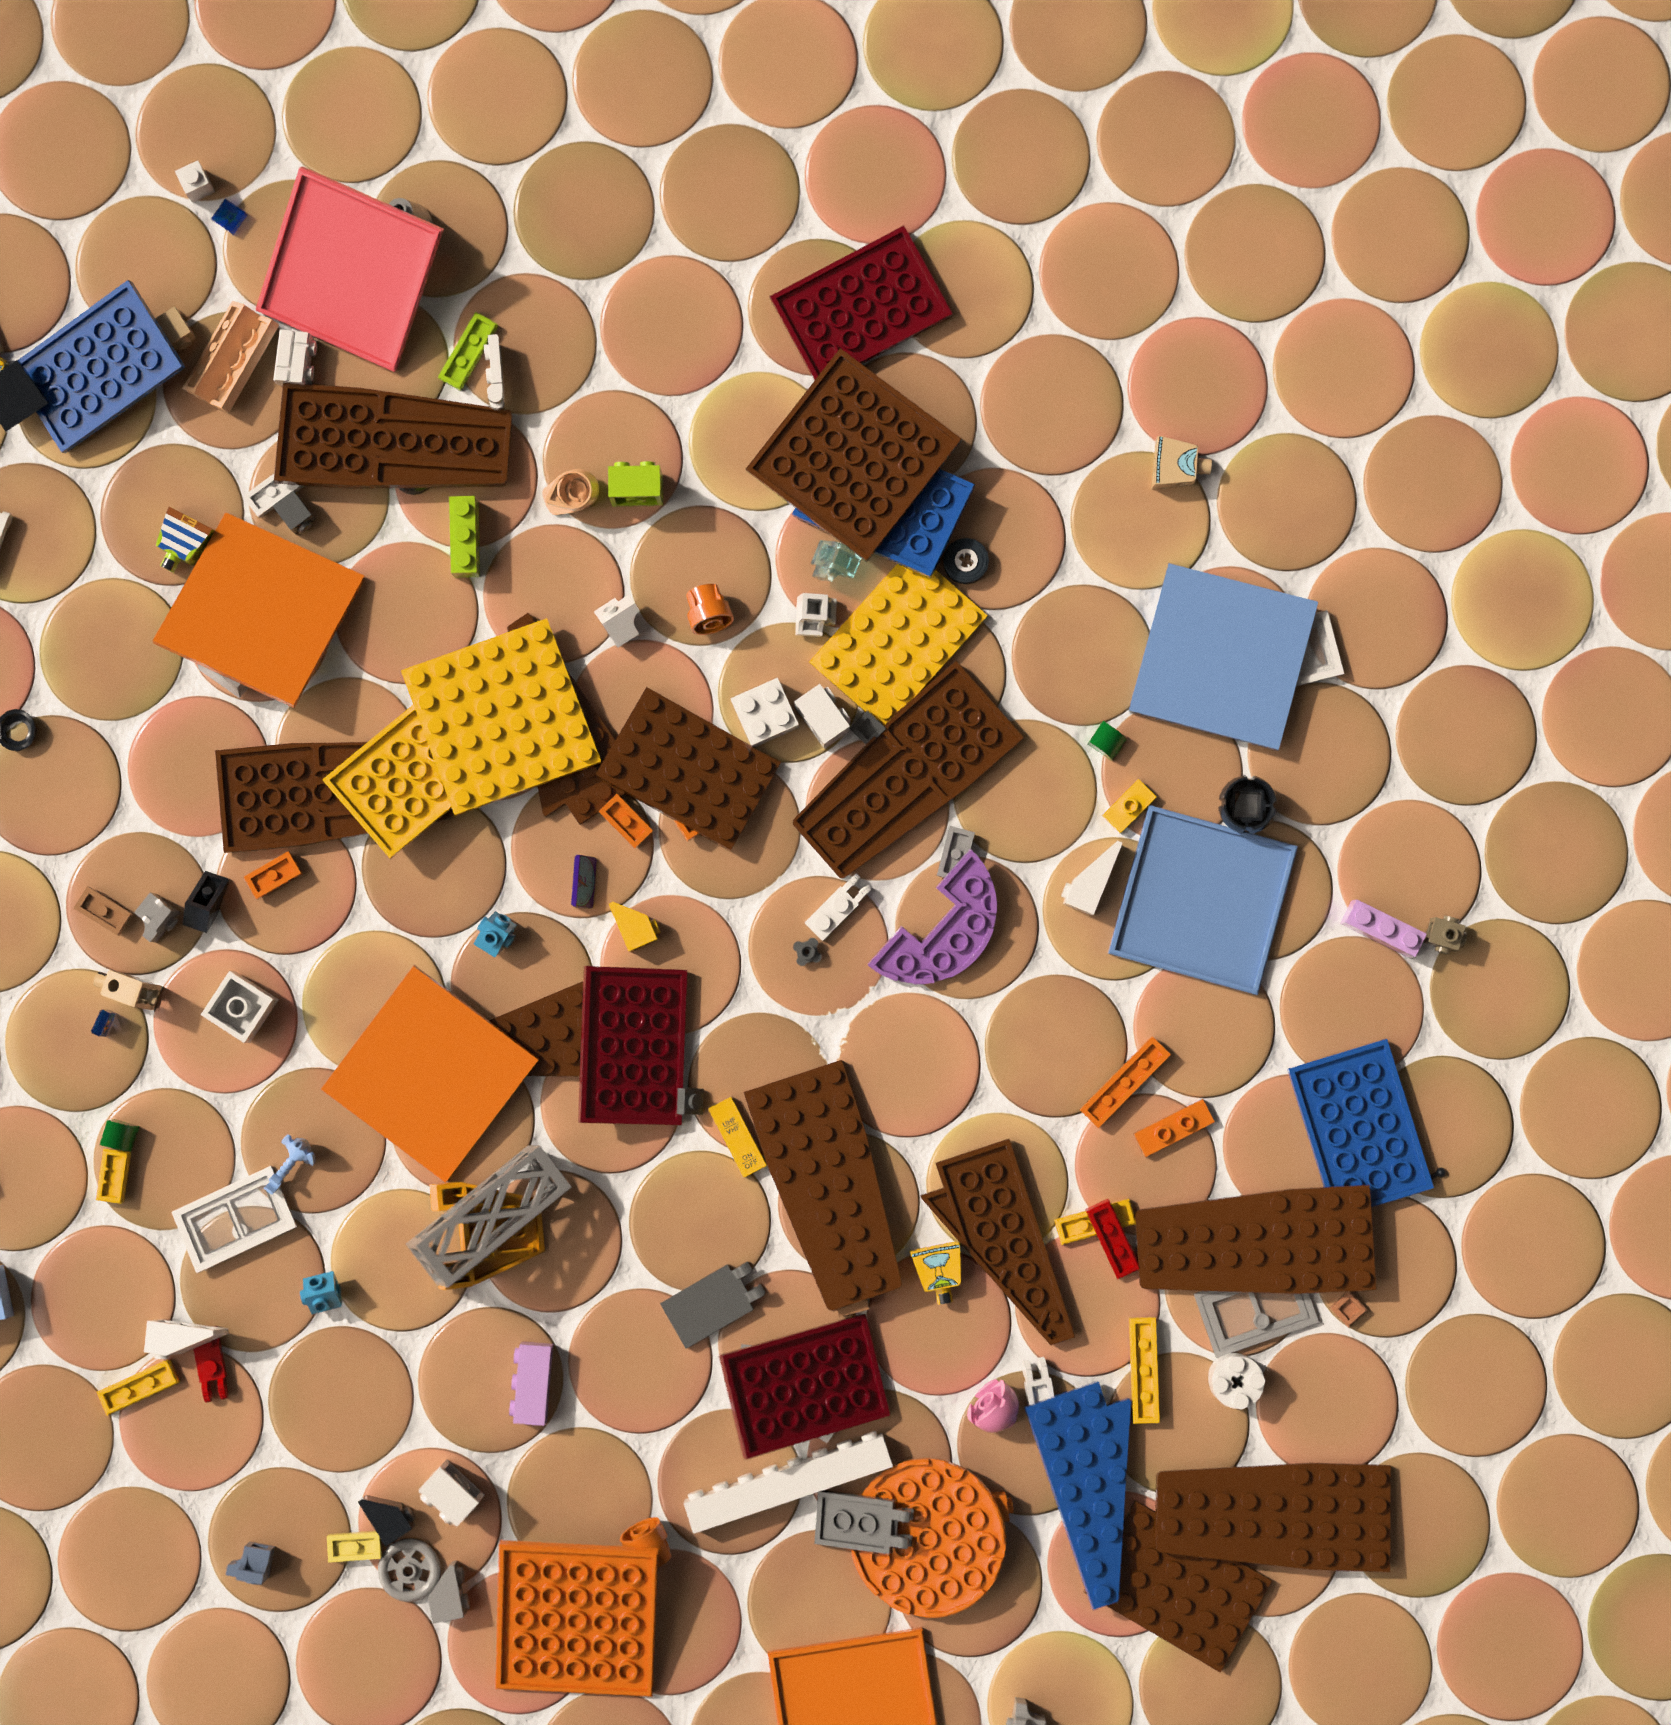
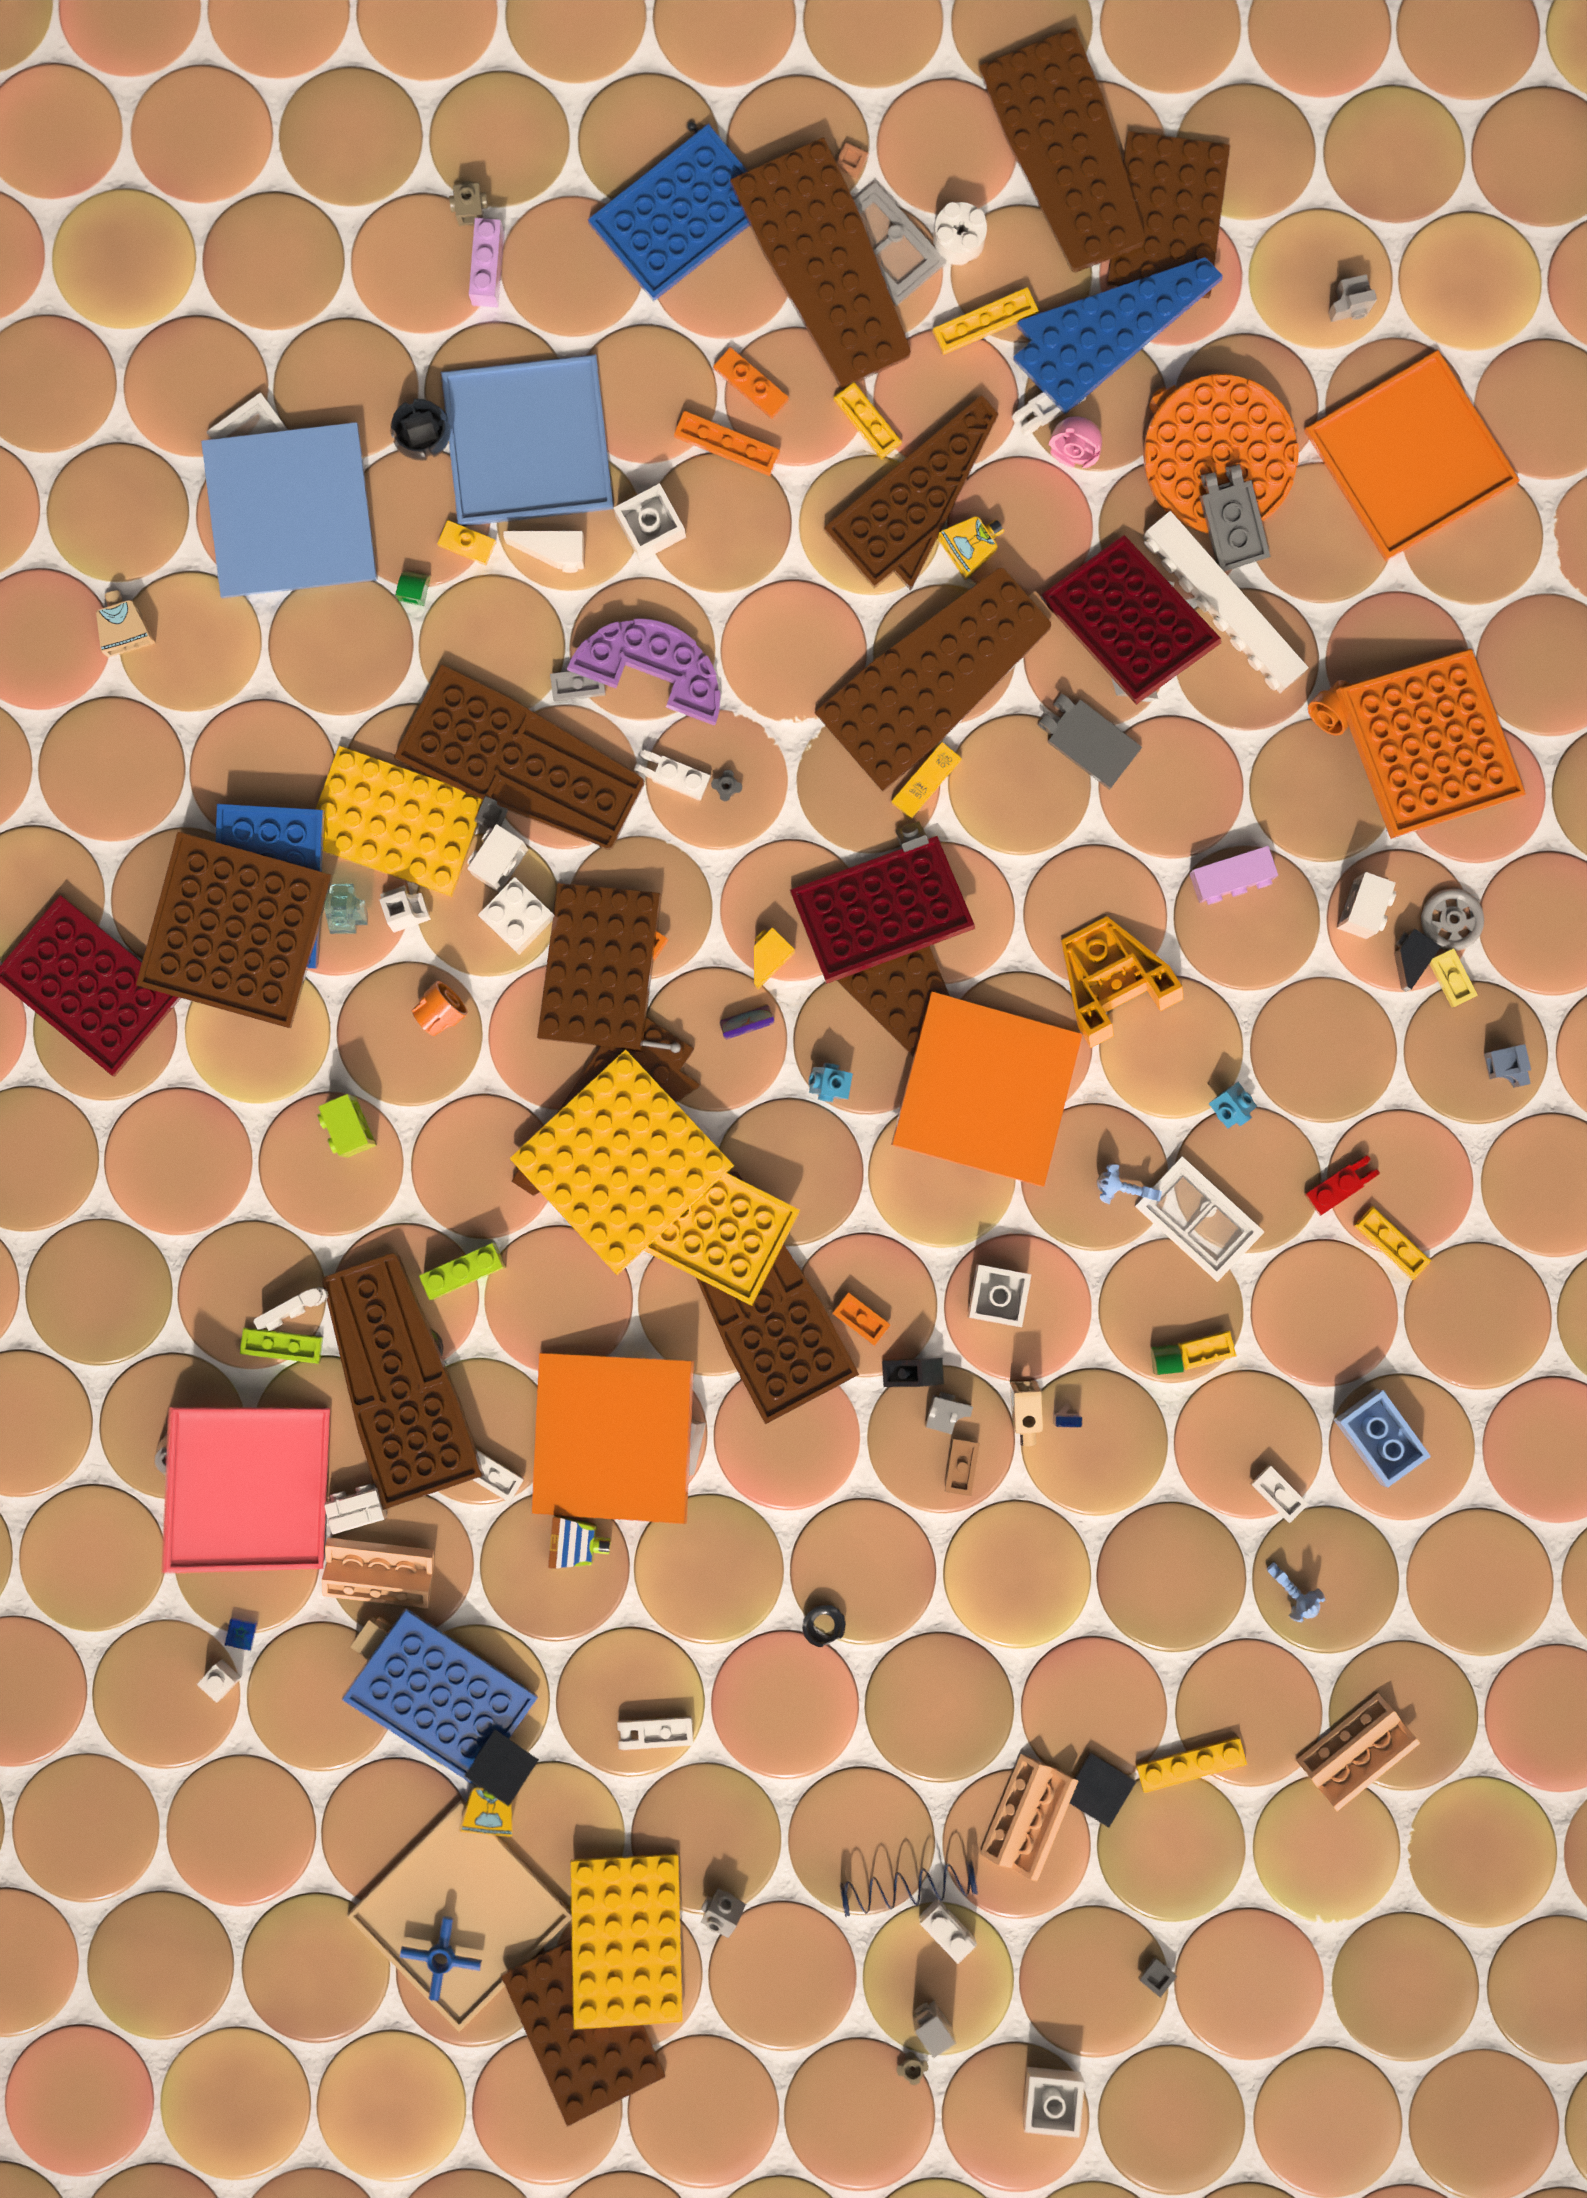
camera: 110 degrees left, 0 degrees up
white slope [144,1319,228,1359] -> none
dark grey brick [273,491,316,535] -> none
light grey piece [406,1146,571,1288] -> none
light grey slope [428,1561,470,1624] -> none
light nougat helmet [542,469,599,515] -> none
white brick [594,595,640,647] -> none
orange plate [599,793,653,848] -> none
black bush [943,538,989,584] -> none
red tile [1085,1198,1139,1280] -> none
none -> white brick [614,483,686,562]
none -> light grey hinge [643,1040,681,1053]

